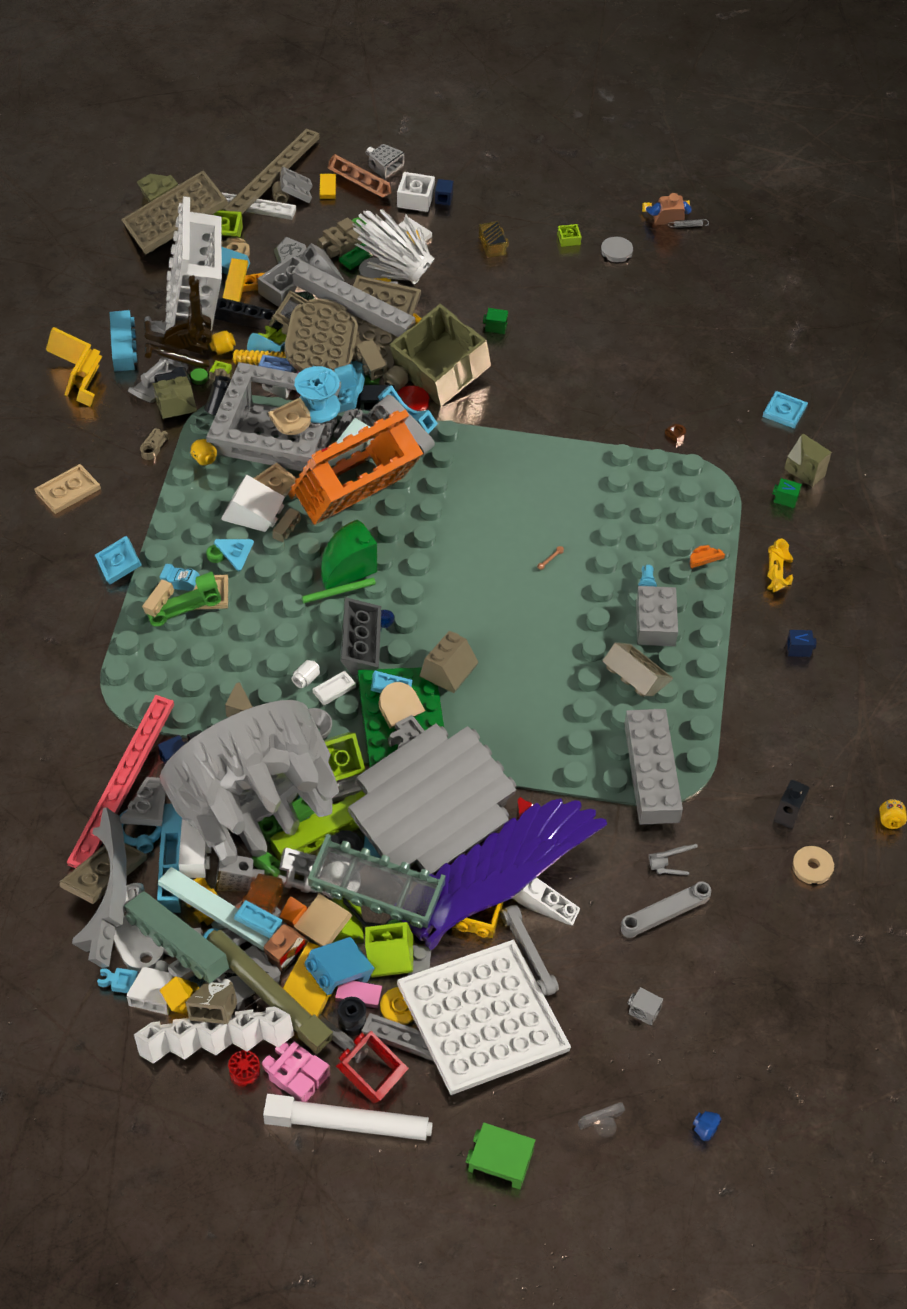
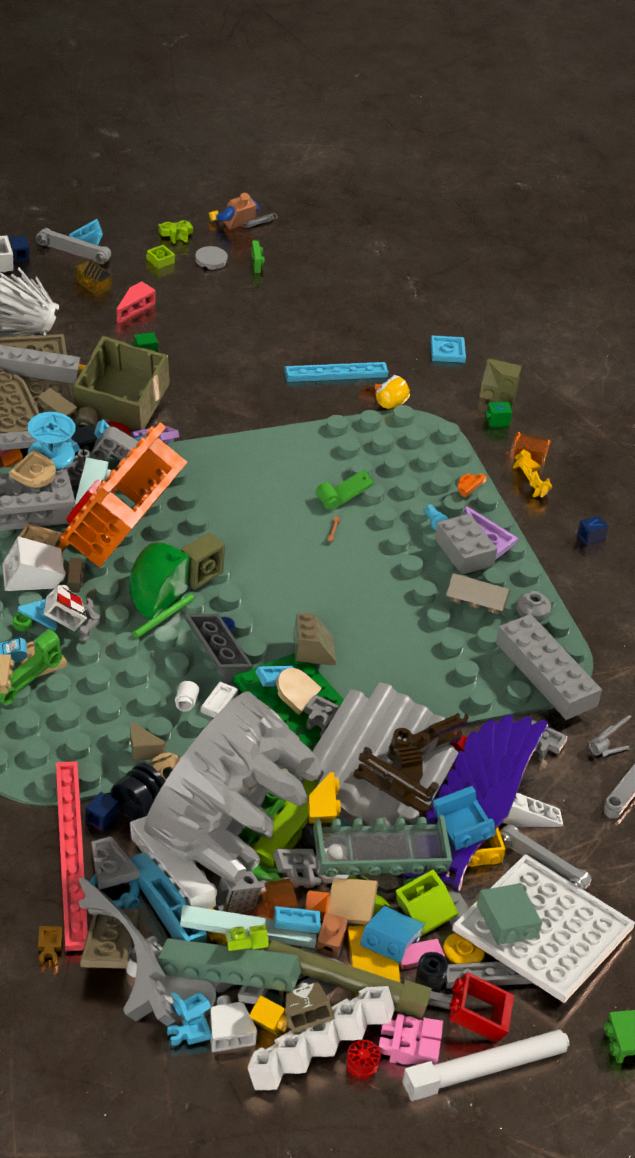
camera: 30 degrees left, 10 degrees down
none -> light grey piece [36,228,112,264]
none -> pearl gold plate [38,926,63,966]
none -> white torso [44,585,87,632]
none -> medium azure slope [69,219,103,245]
none -> light grey piece [79,598,100,642]
none -> coral slope [116,282,156,323]
none -> lavender wing [130,425,179,443]
none -> lime plate [158,220,193,244]
none -> medium azure bracket [171,992,211,1021]
none -> olive slope [180,532,225,590]
none -> lime plate [226,925,269,951]
none -> bright green plate [251,241,264,273]
none -> medium azure tile [284,362,389,382]
none -> yellow slope [308,772,341,824]
none -> bright green door [315,469,375,510]
none -> dark brown piece [353,713,469,820]
none -> yellow piece [375,375,410,409]
none -> dark azure panel [433,786,495,850]
none -> lavender wing [463,506,518,559]
none -> sand green brick [476,883,542,945]
none -> clear orange brick [510,431,551,466]
none -> light grey piece [516,591,551,621]
none -> light grey plate [532,720,568,761]

